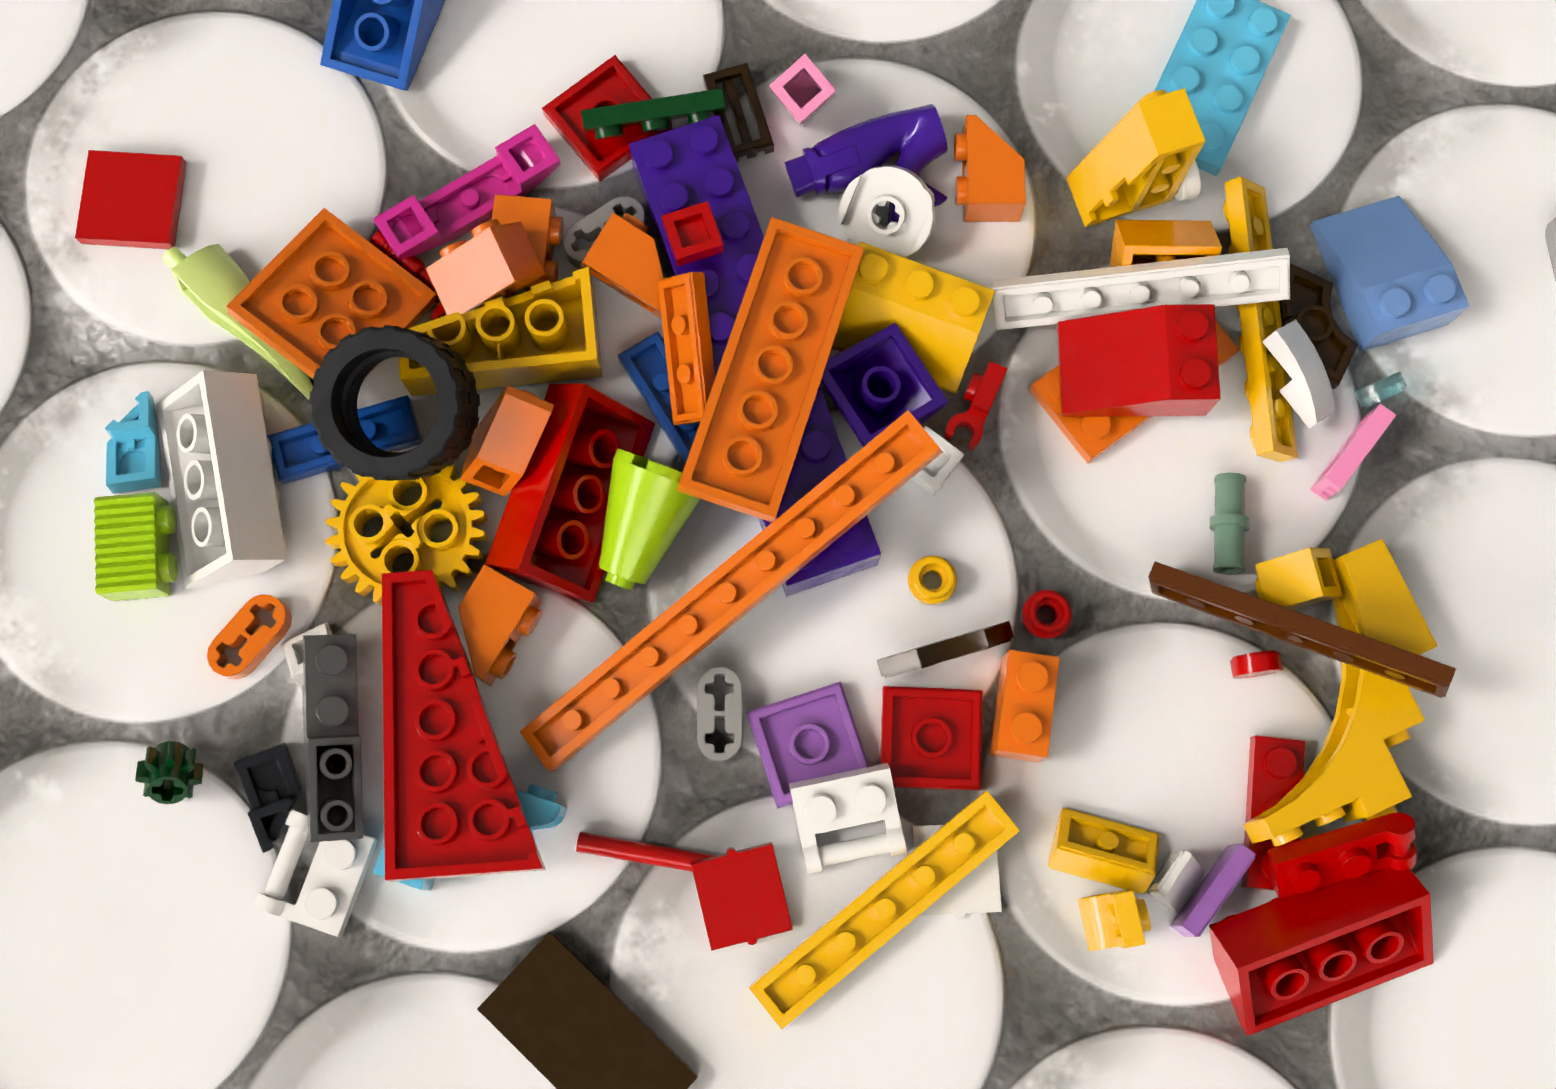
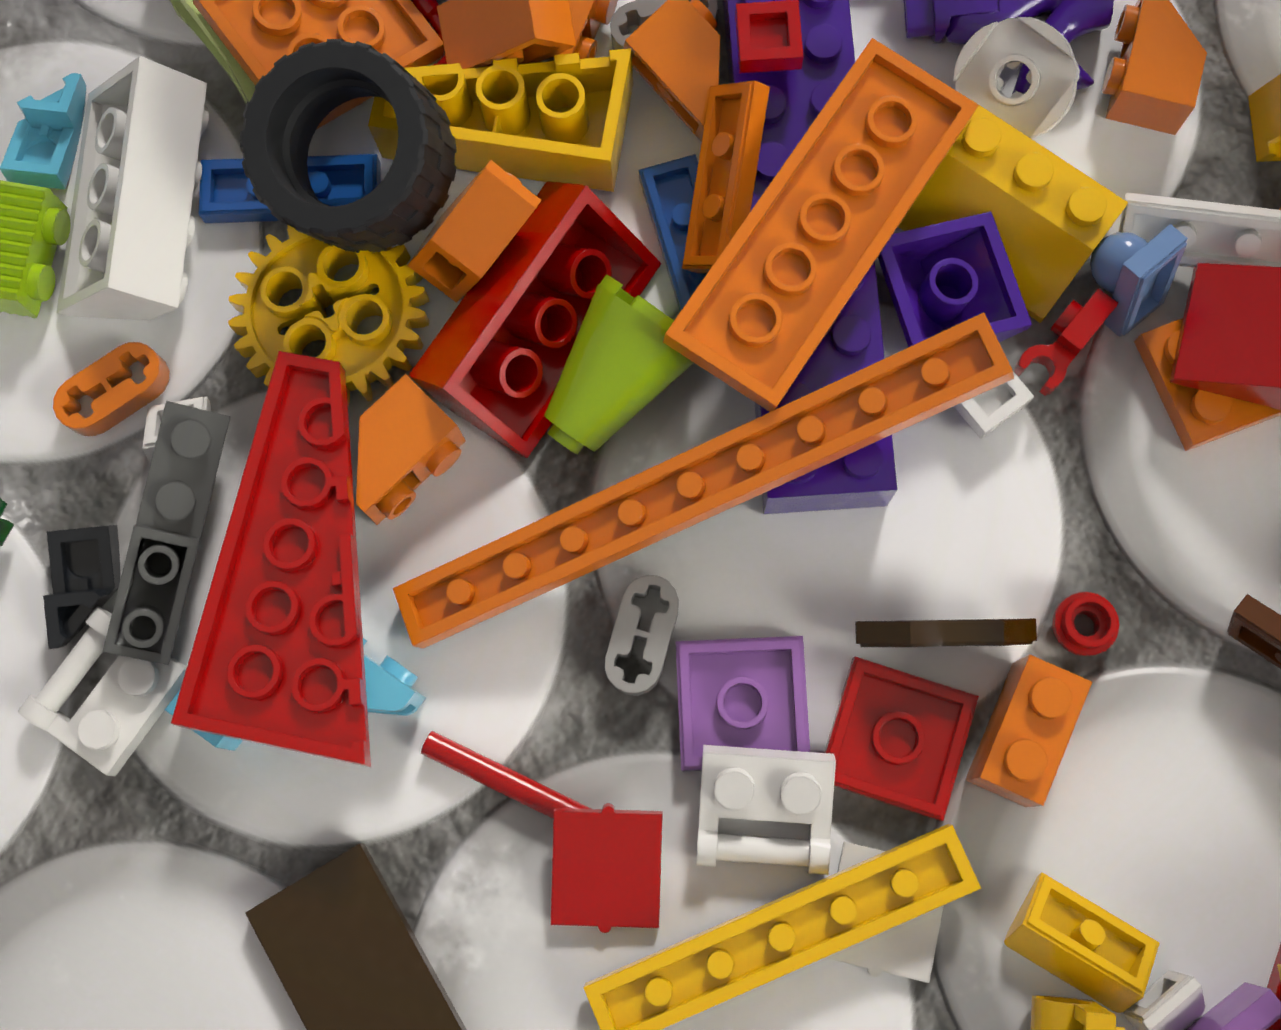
camera: 25 degrees right, 0 degrees up
yellow plate [908,556,957,605] -> none
none -> medium blue tile [1090,224,1188,337]

